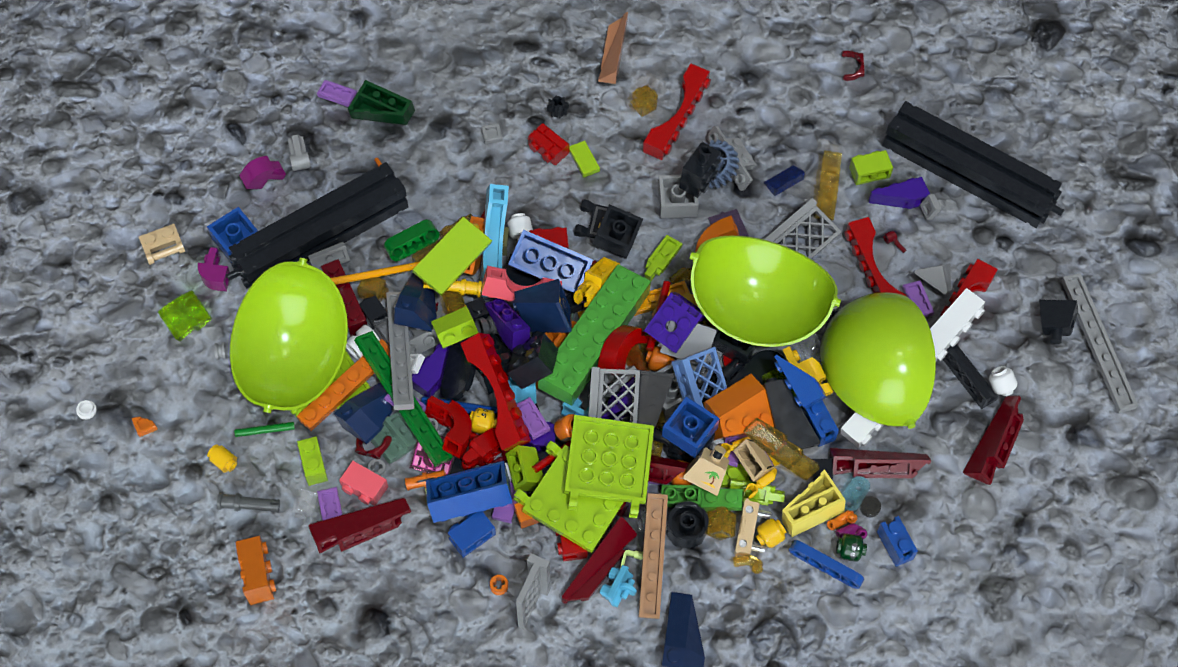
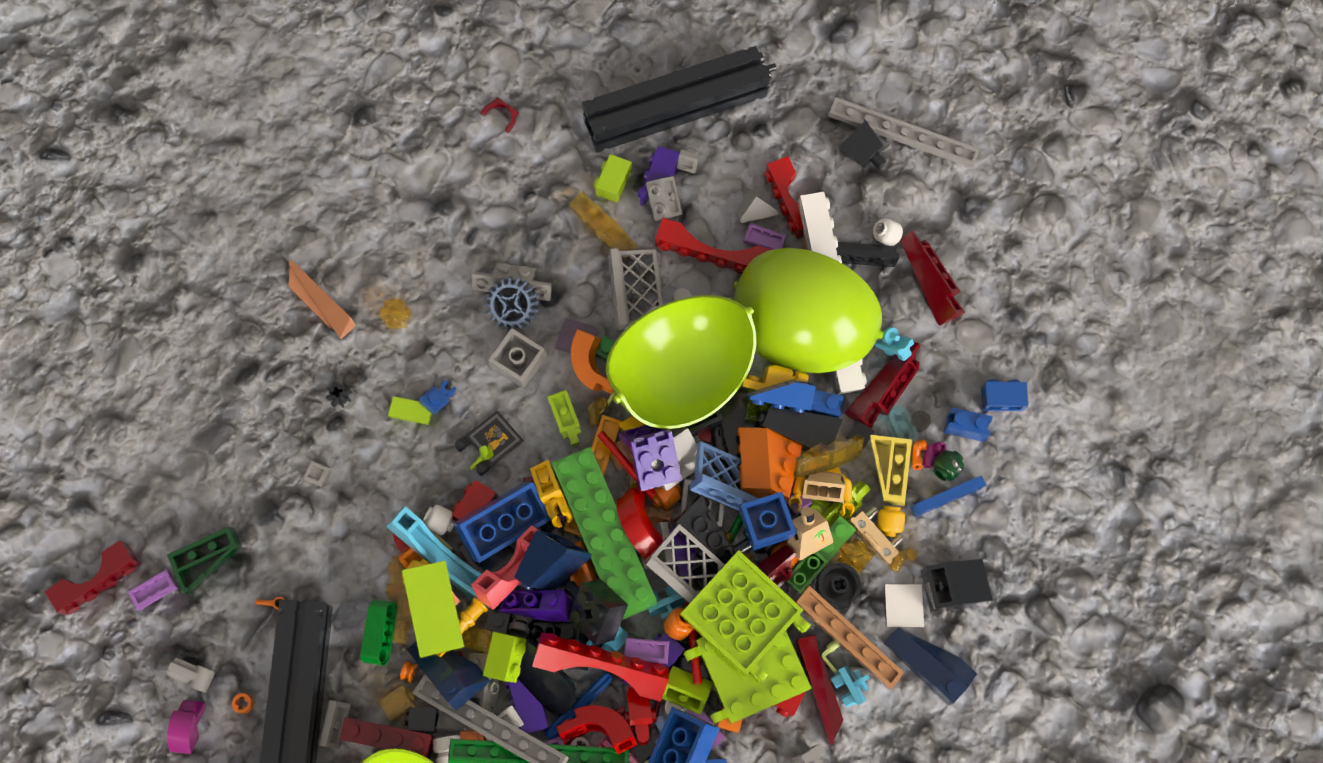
camera: 55 degrees left, 10 degrees up
light orange piece [330,262,419,285] -> none
yellow head [470,408,497,434] -> none
red brick [528,123,570,165] -> none
black brick [592,204,643,259] -> none
red arch [643,63,711,160] -> none
black brick [679,142,721,198] -> none
clear blue slope [764,165,805,196] -> none
dark red hand [883,231,907,253] -> none
none -> dark red arch [44,540,141,615]
none -> orange bush [232,693,254,714]
none -> orange bush [400,661,418,683]
none -> blue plate [419,380,456,415]
none -> lime hand [469,445,493,470]
none -> light grey bracket [646,176,682,221]
none -> medium azure hips [875,327,914,361]
none -> white sticker [885,584,924,627]
none -> black slope [920,559,993,612]
none -> blue brick [981,379,1028,411]

